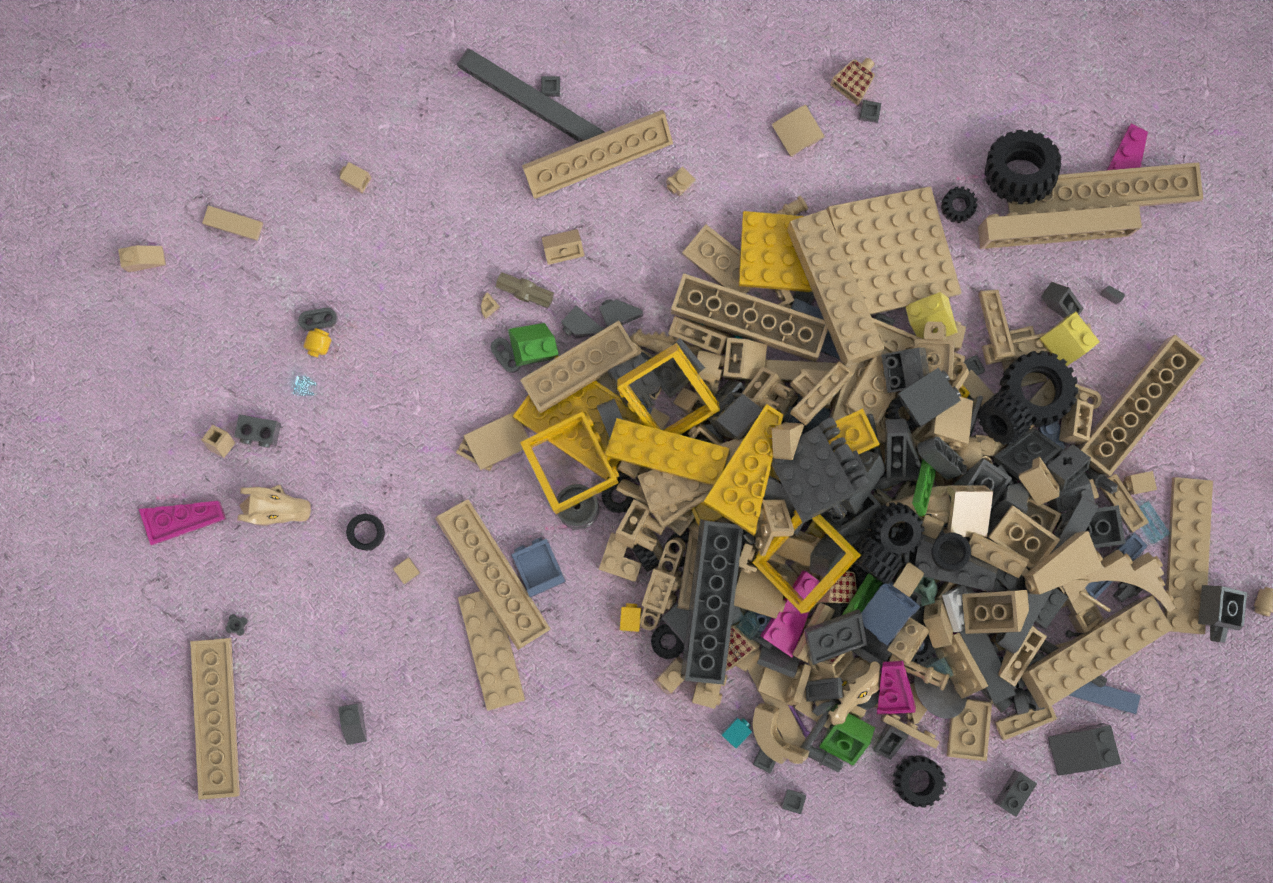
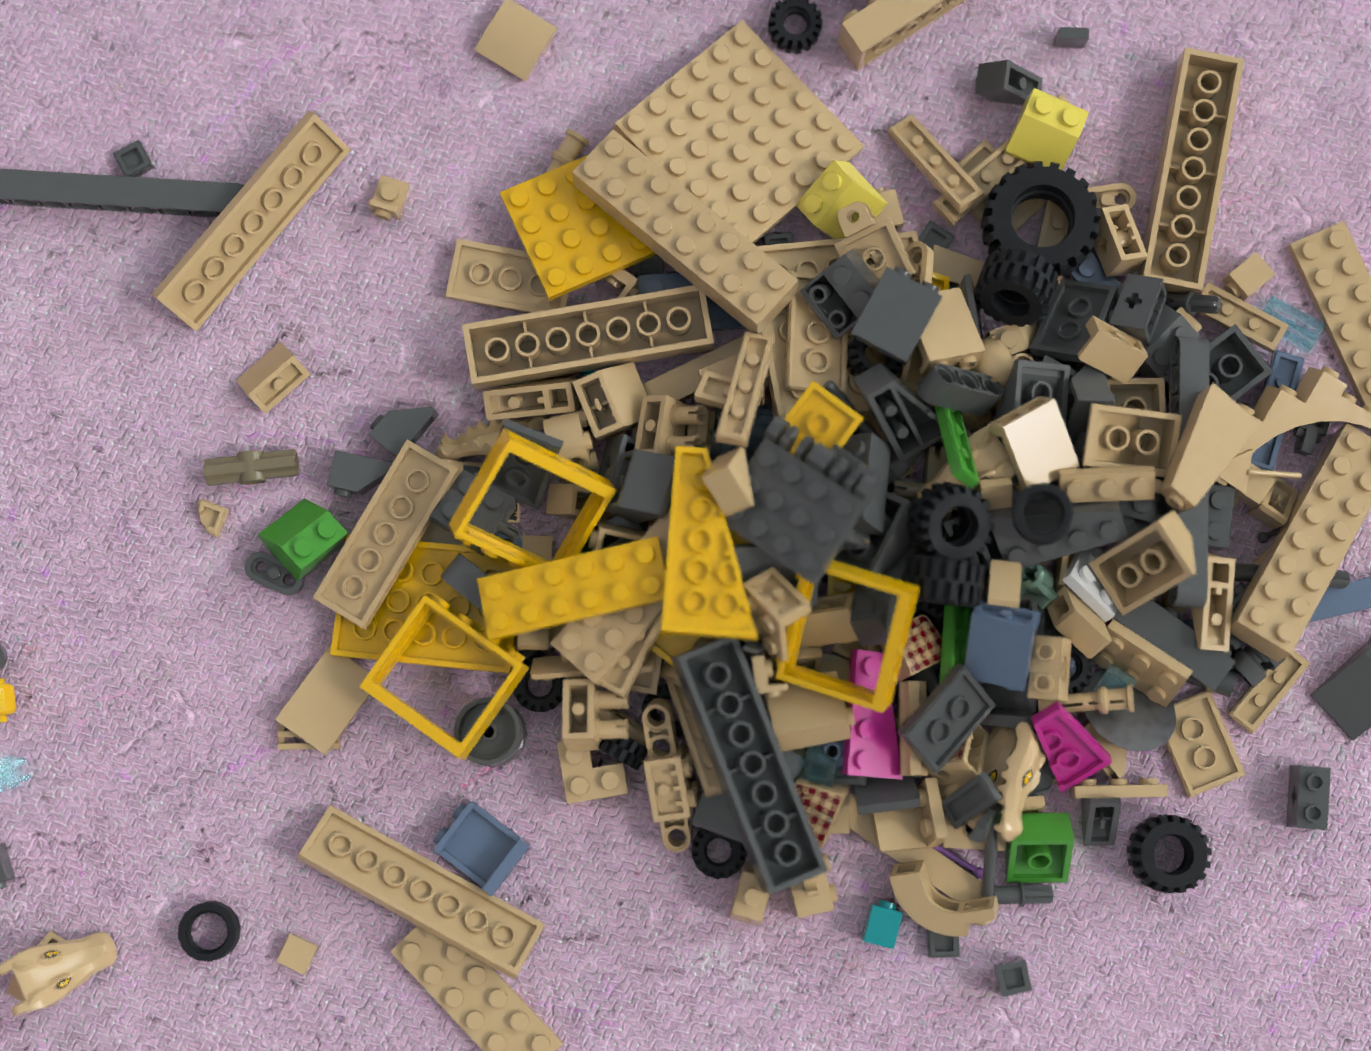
camera: 30 degrees left, 0 degrees up
yellow brick [620,603,641,632] -> none

